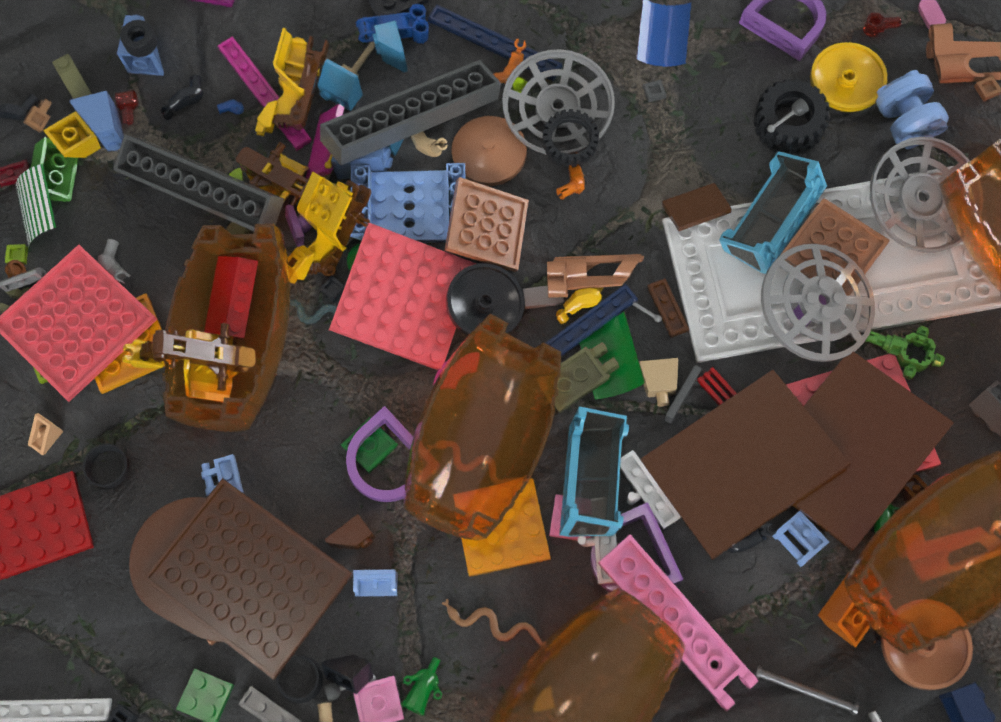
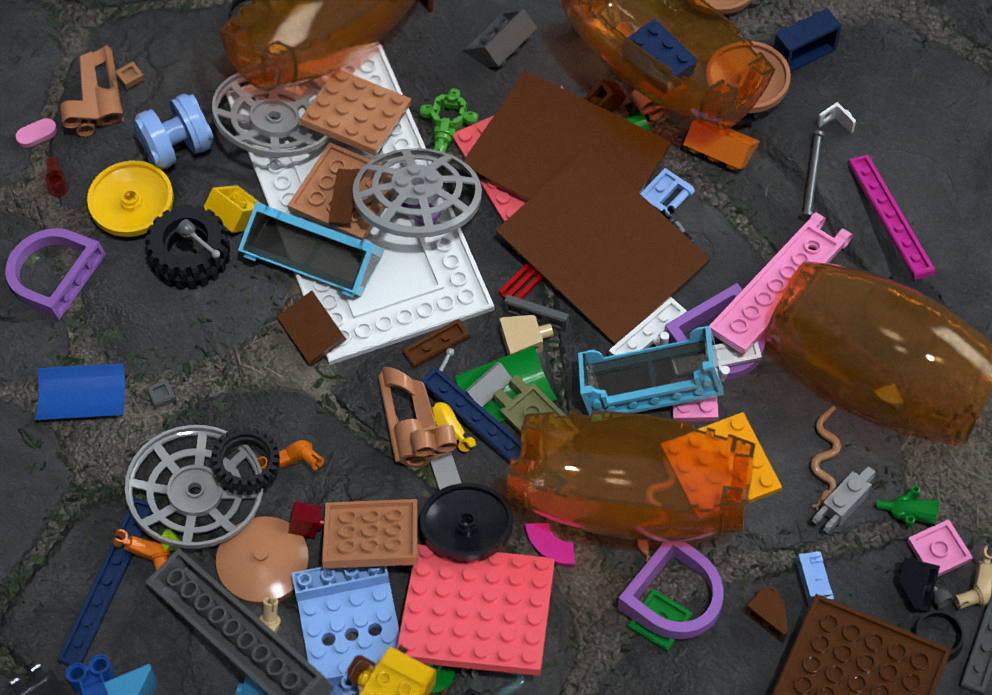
camera: 105 degrees left, 10 degrees down
none -> yellow slope [204,185,263,233]
none -> dark red brick [288,501,324,538]
none -> nougat plate [300,68,411,156]
none -> reddish brown tile [329,168,359,228]
none -> light grey tile [465,362,512,407]
none -> dark blue piece [620,18,698,96]
none -> light grey hinge [812,466,876,533]

